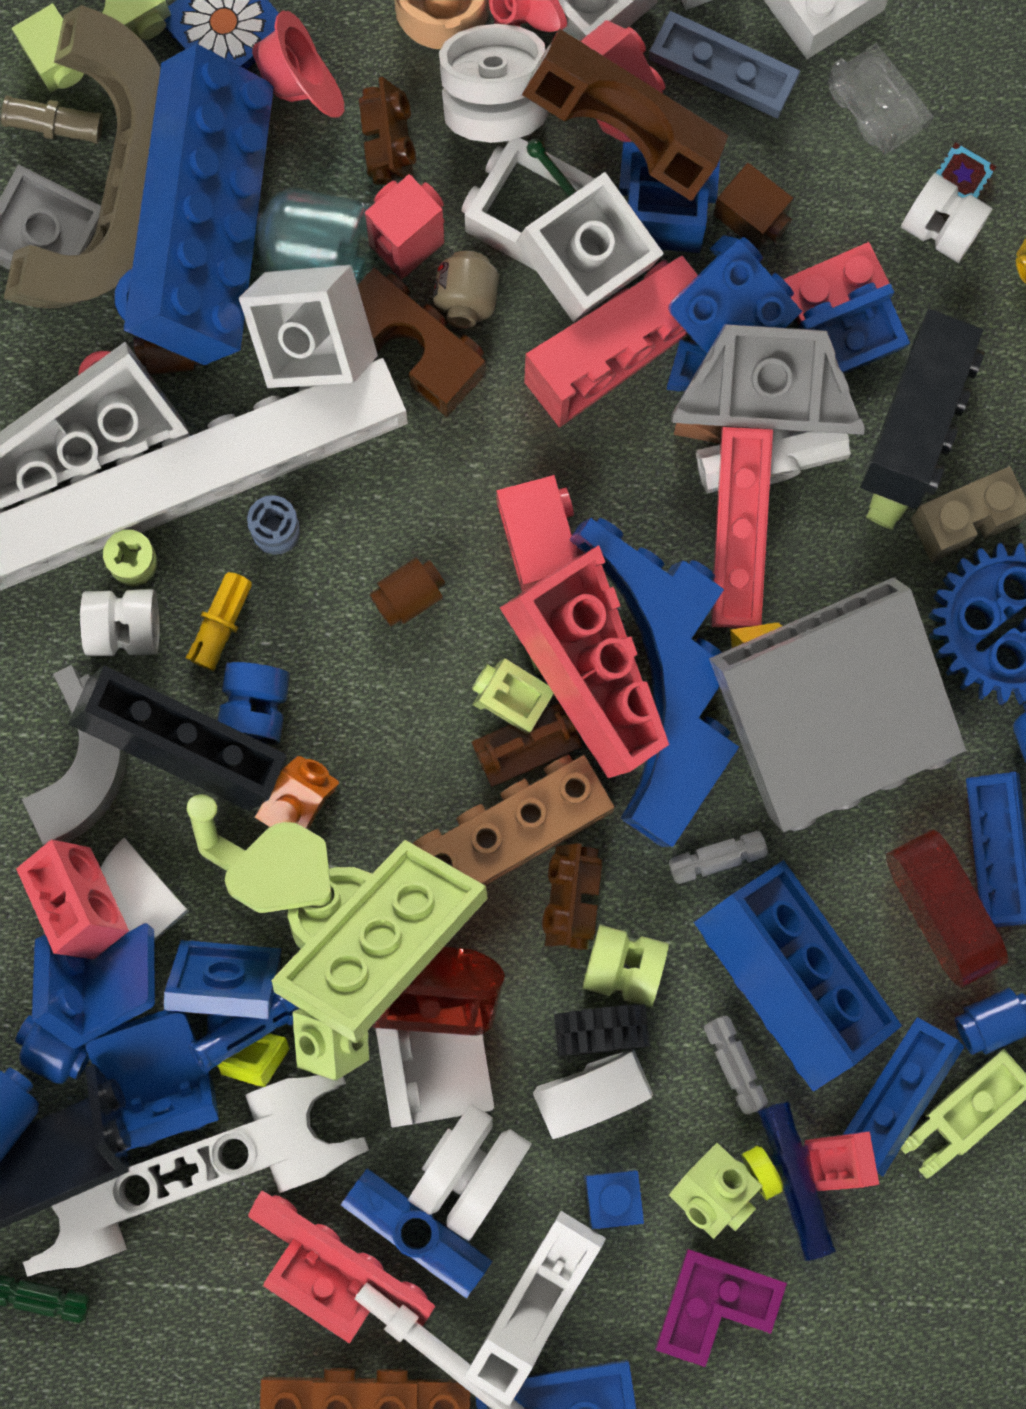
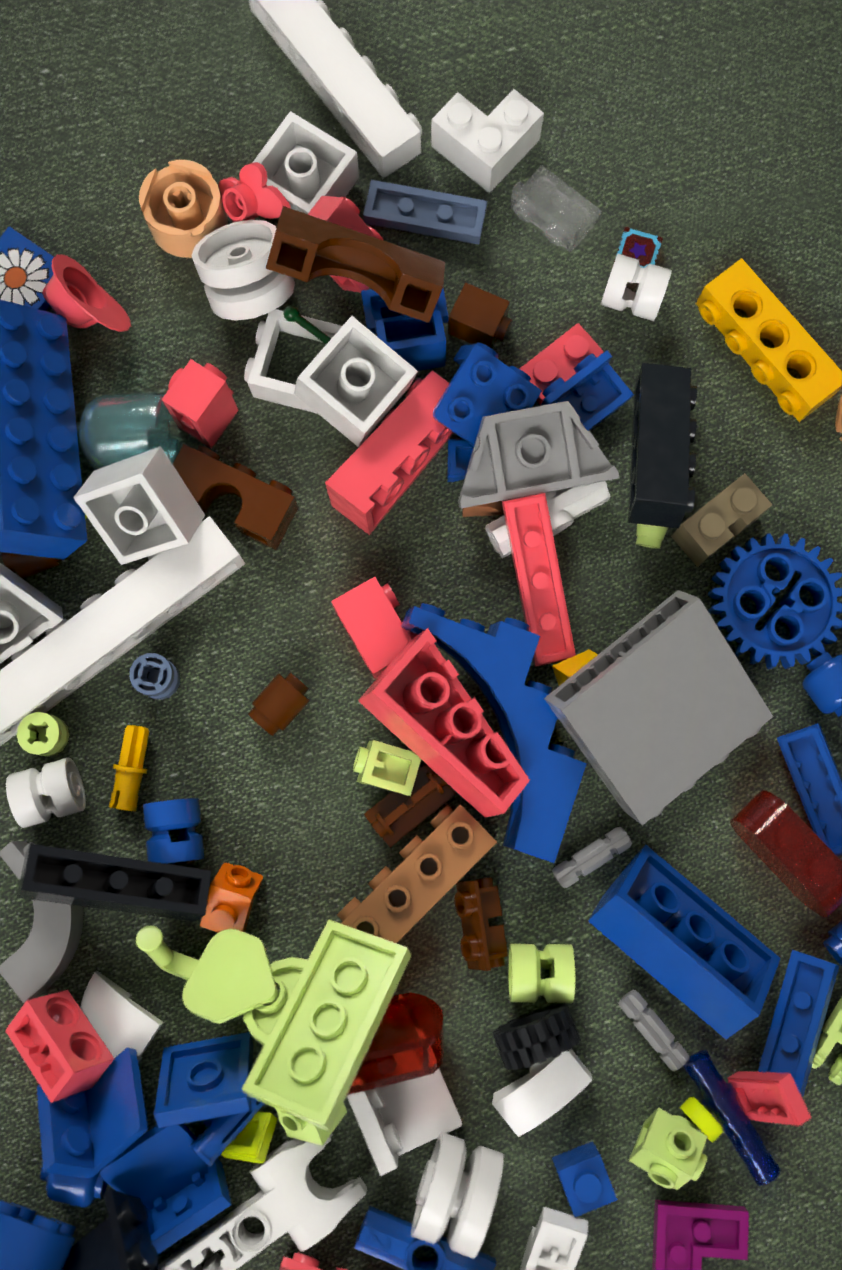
camera: 10 degrees left, 0 degrees up
reddish brown hinge [359,77,416,185] -> none
dark tan head [433,251,499,328] -> none

